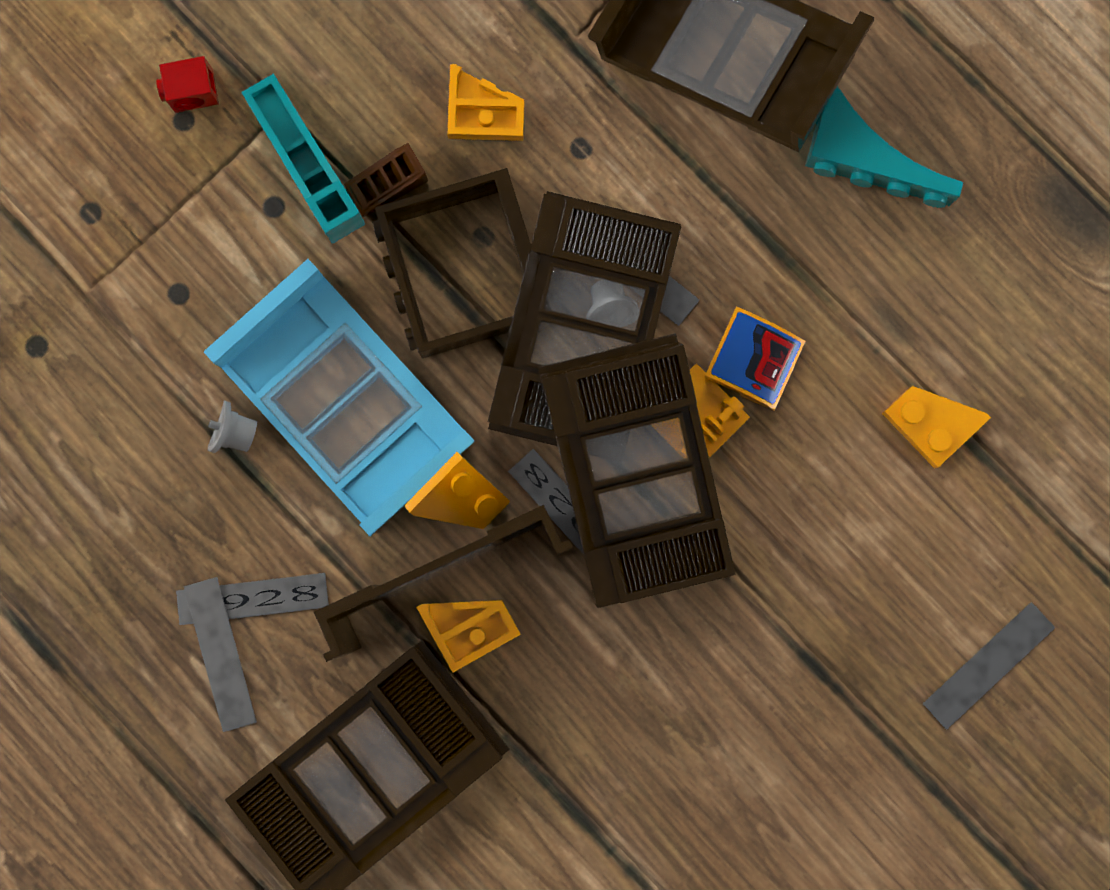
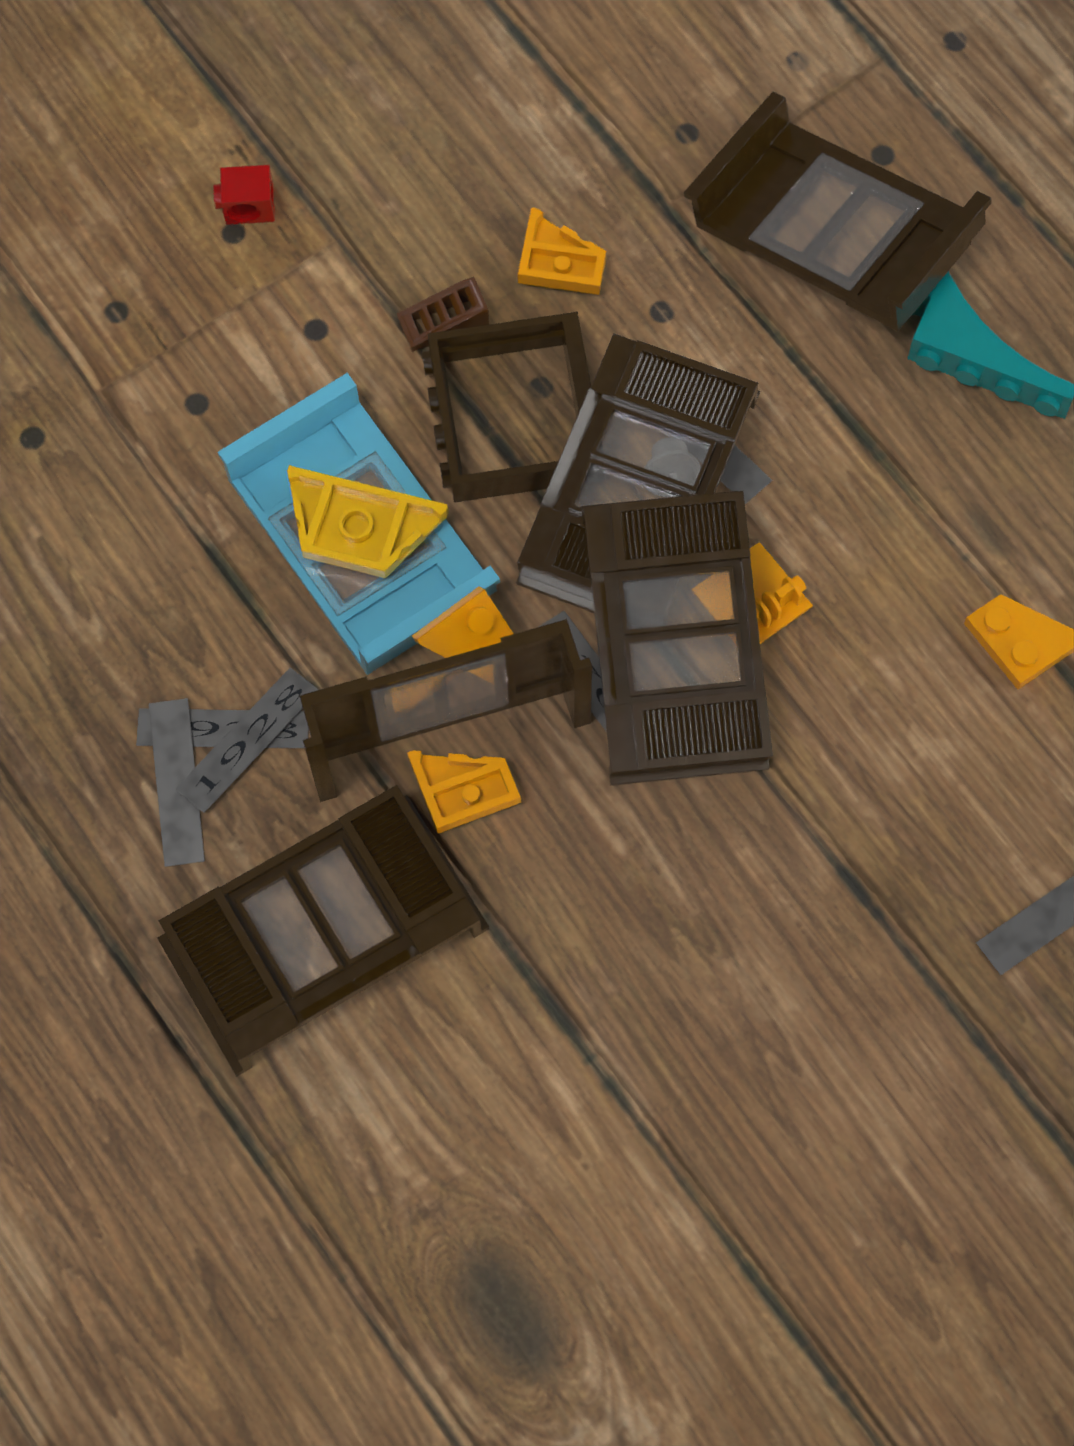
camera: 10 degrees right, 15 degrees down
light grey piece [207,400,257,453] -> none
teal arch [241,73,365,244] -> none
slope [705,306,806,411] -> none
none -> flat silver sticker [175,668,319,813]
none -> yellow wing [287,465,449,578]

